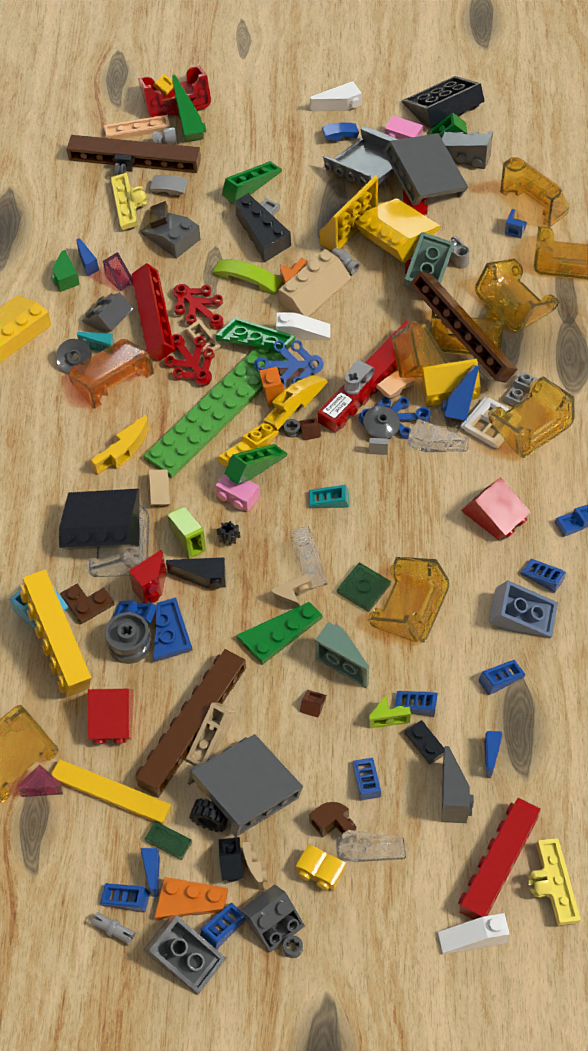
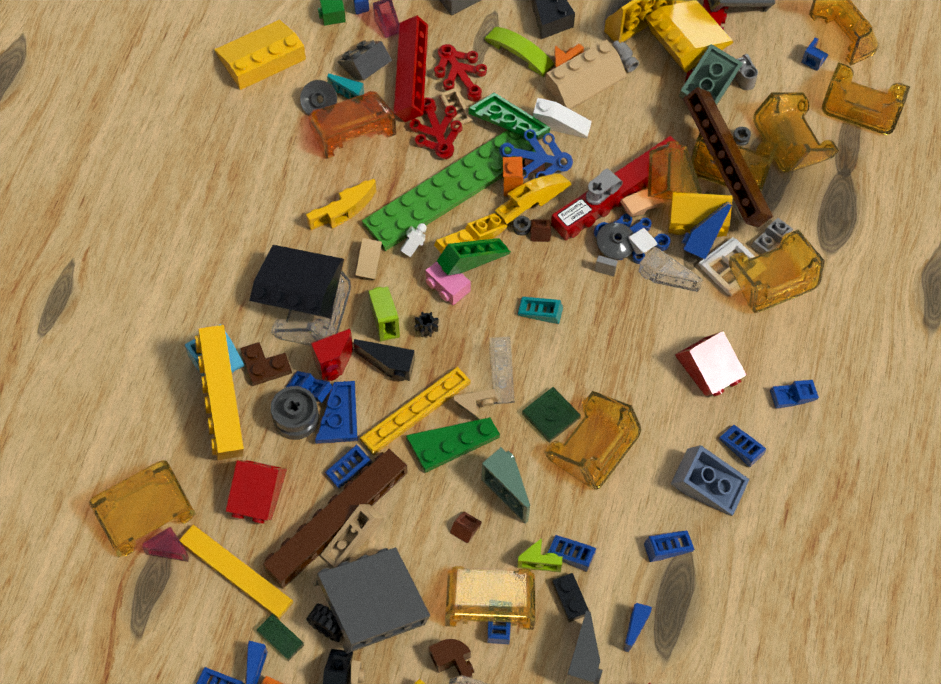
camera: 10 degrees right, 5 degrees up
none -> blue slope [325,444,373,488]
none -> yellow tile [360,366,471,455]
none -> white piece [400,223,427,257]
none -> clear yellow windscreen [445,566,536,630]
none -> white slope [628,228,657,255]
none -> dark grey bush [733,126,751,146]

